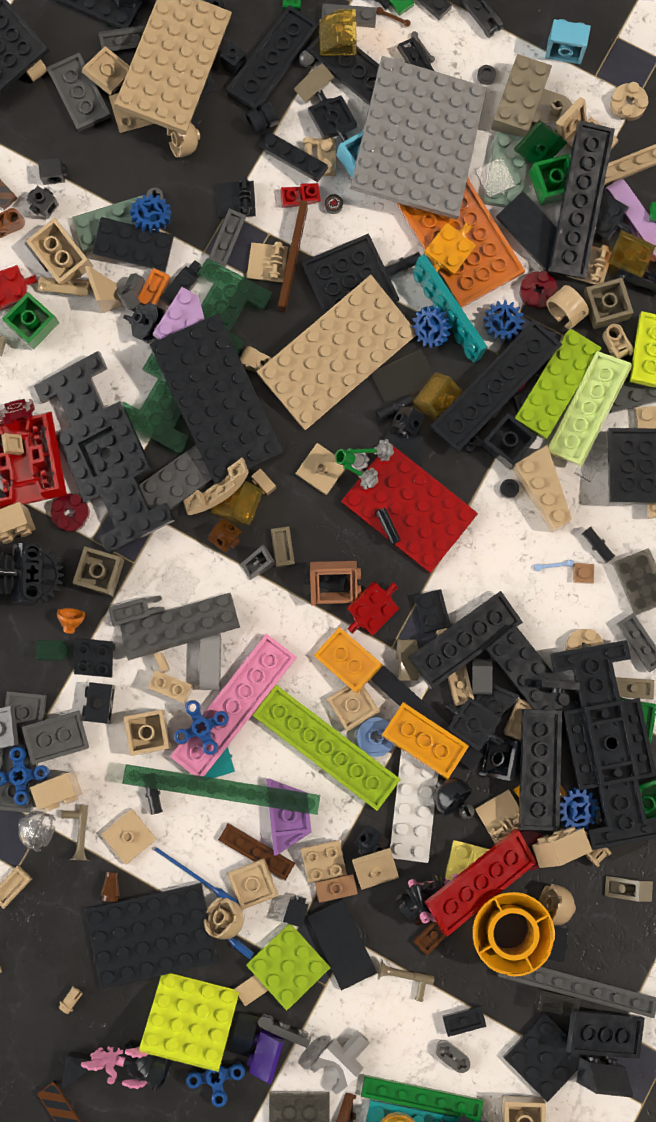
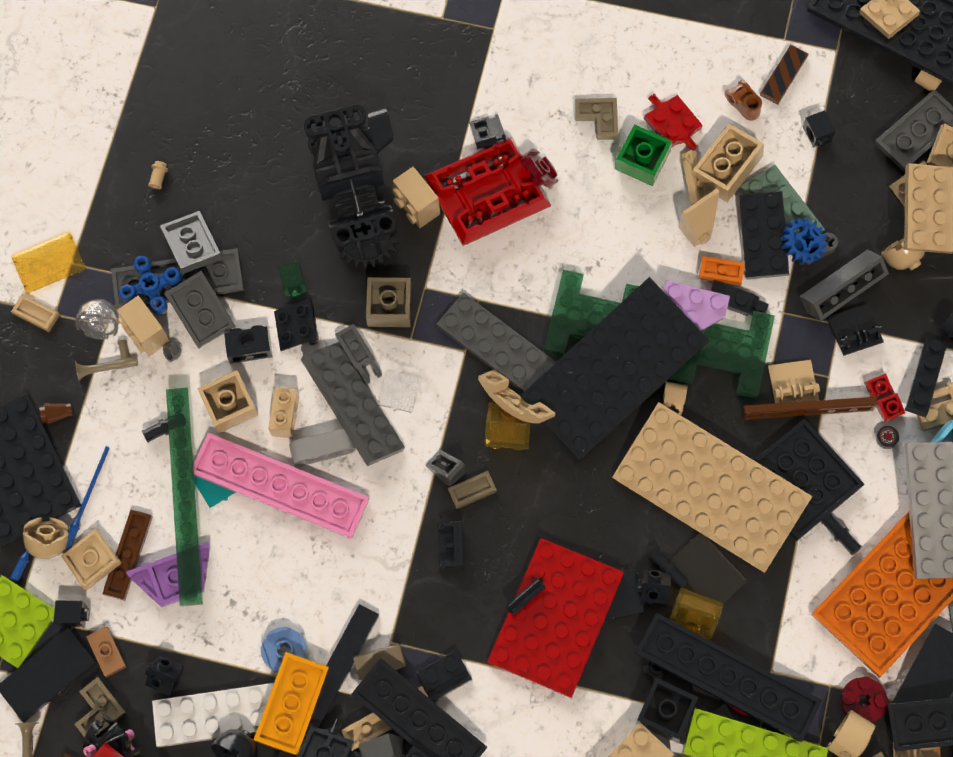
camera: 75 degrees right, 10 degrees down
tan tile [1,433,24,455] -> none
black brick [26,185,59,219] -> none
black piece [34,351,175,554] -> none
dark red plate [51,493,90,532] -> none
orange piece [57,608,85,633] -> none
tan plate [101,809,157,865] -> none
dark grey piece [117,273,145,310] -> none
black hinge [123,302,165,344] -> none
tan tile [154,652,170,673] -> none
blue gear [174,700,229,755] -> none
dark grey plate [208,208,246,268] -> none
reddish brown brick [208,518,242,553] -> none
tan piece [251,469,276,496] -> none
lime plate [252,685,401,811] -> none
tan plate [295,443,345,496] -> none
tan hinge [301,840,347,883] -> none
nougat window [310,561,361,606] -> none
light orange plate [314,627,383,694] -> none
tan plate [327,686,380,732] -> none
light grey plant [335,439,394,490] -> none
red plate [347,581,399,636] -> none
tan plate [352,848,399,890] -> none
blue gear [412,305,452,348] -> none
teal plate [413,254,488,363] -> none
light orange plate [424,223,476,276] -> none
blue gear [483,300,525,342] -> none
black tile [500,479,519,499] -> none
none -> dark tan plate [75,677,126,737]
none -> dark grey hinge [163,343,182,362]
none -> dark grey brick [800,250,889,321]

